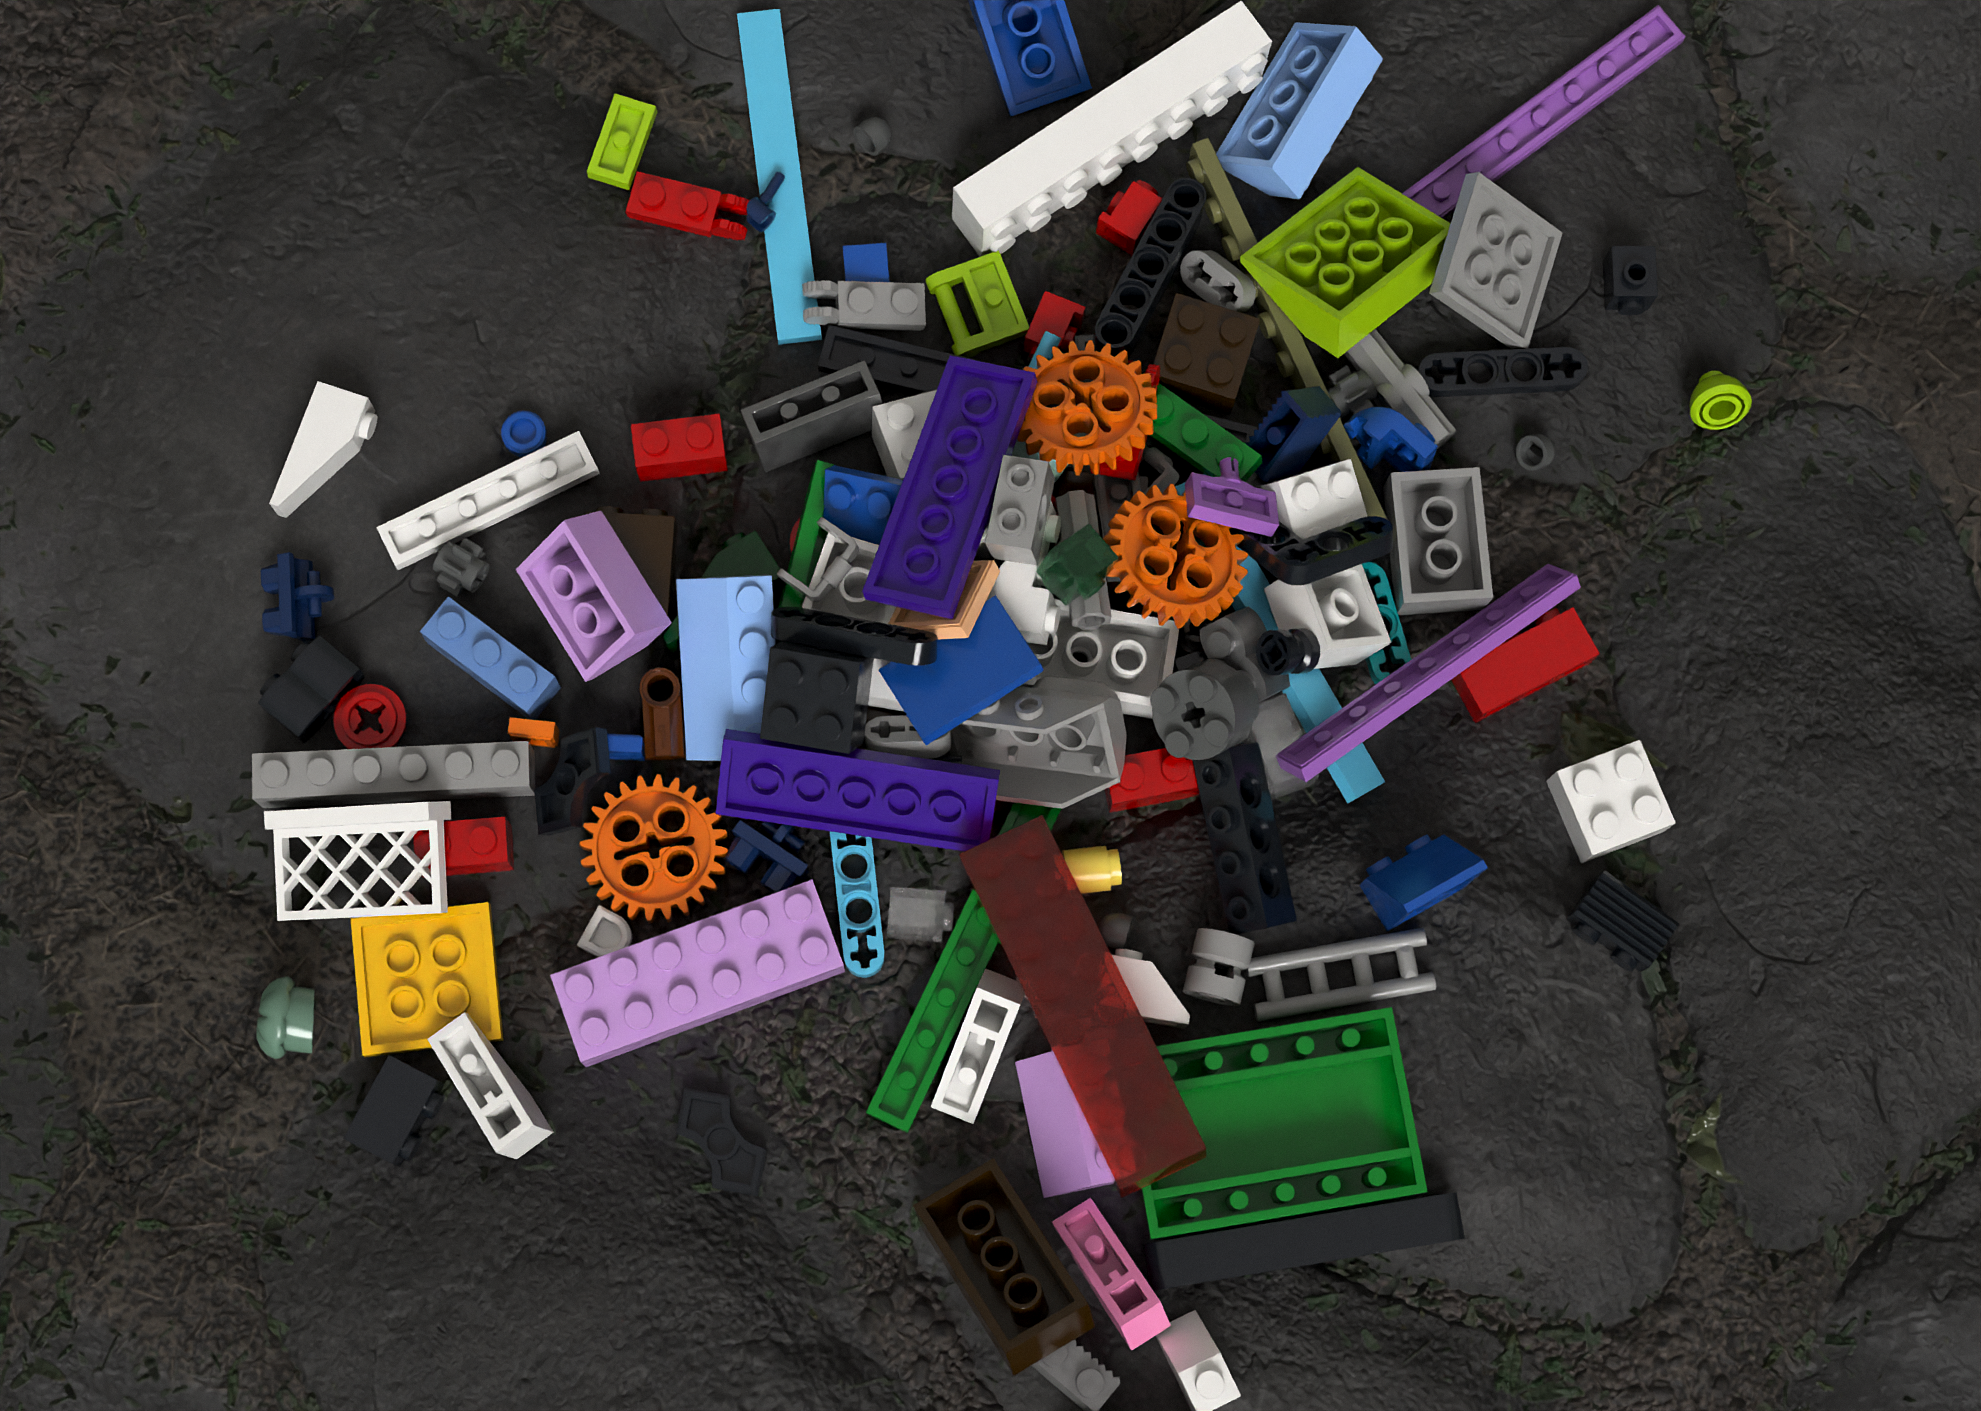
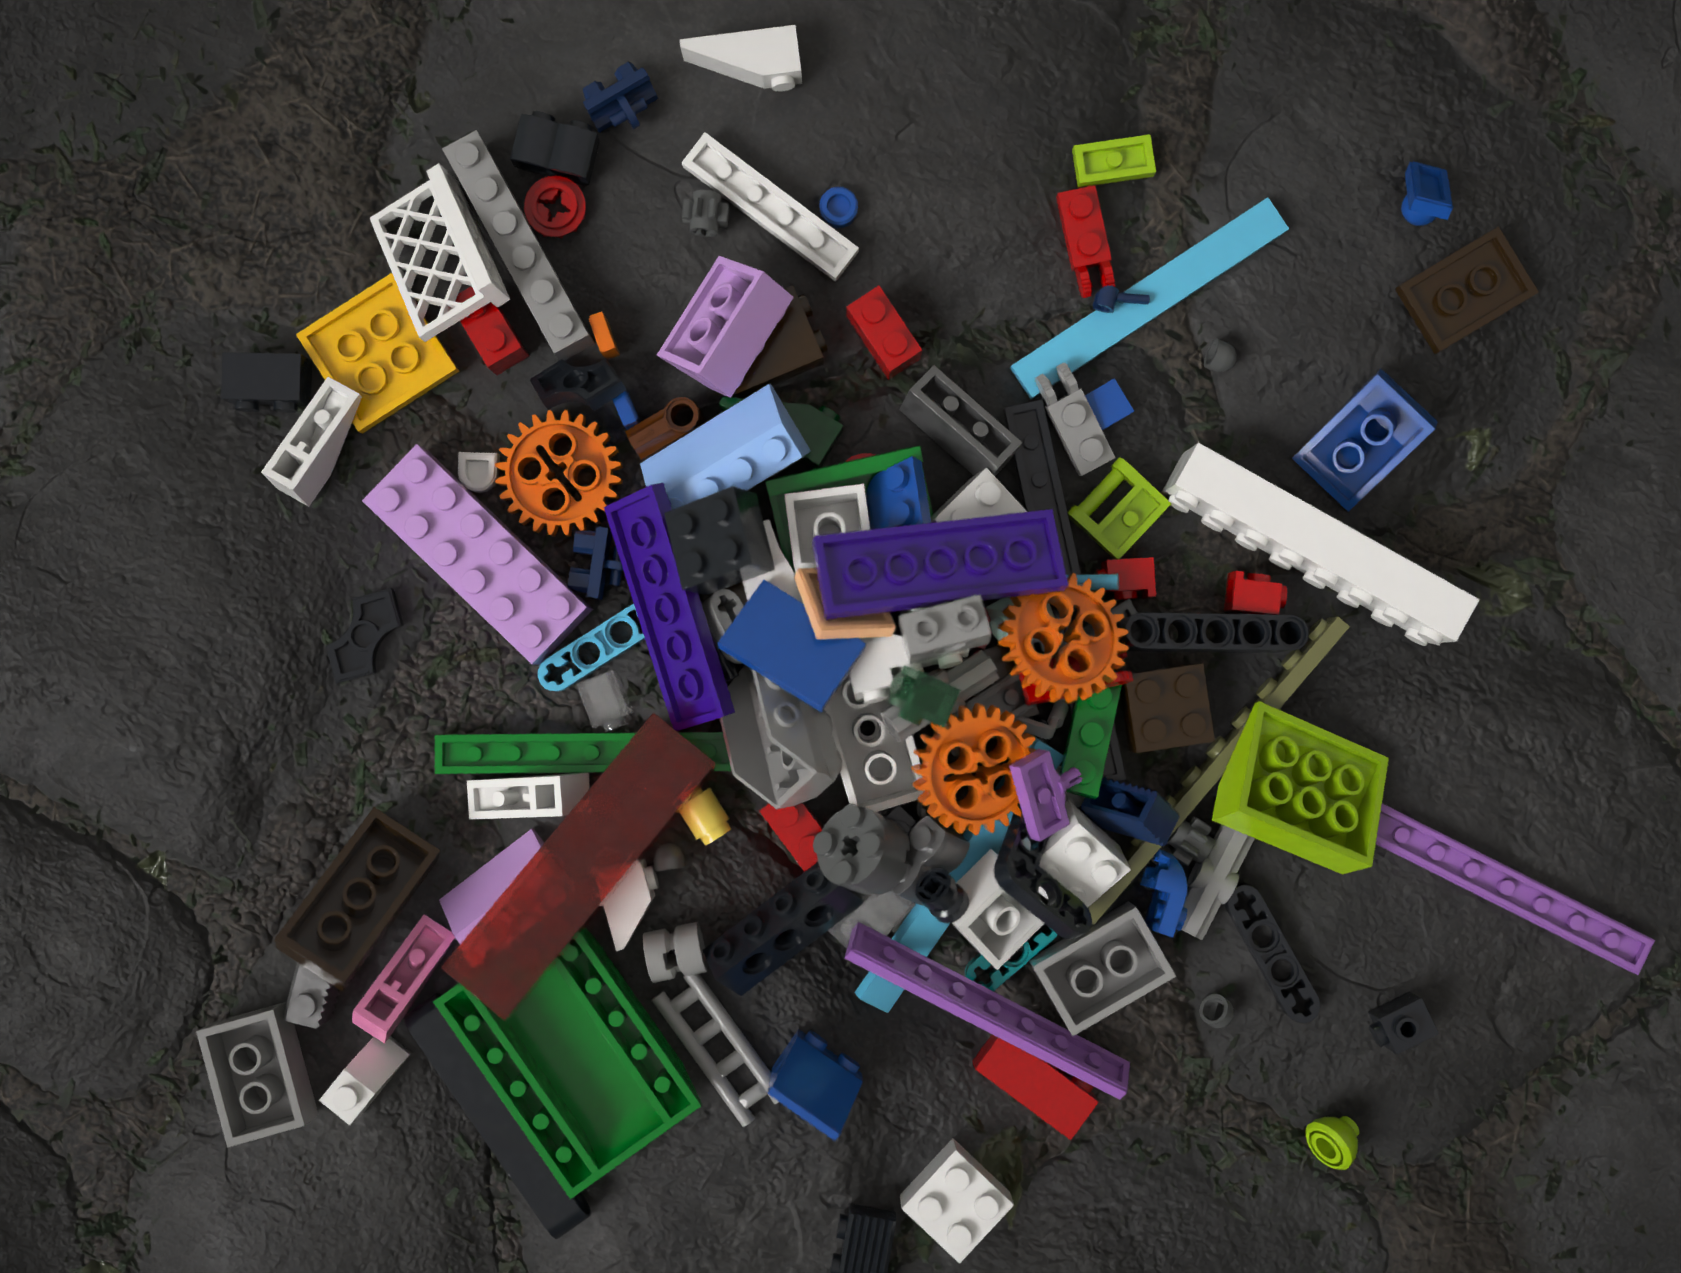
camera: 70 degrees right, 10 degrees up
sand green piece [256,976,315,1059] -> none
medium blue brick [420,597,561,720] -> none
black beam [771,607,938,665] -> none
light grey piece [777,517,859,602] -> none
light grey beam [1180,250,1256,313] -> none
light blue slope [1216,22,1383,199] -> none
light grey plate [1429,172,1563,349] -> none

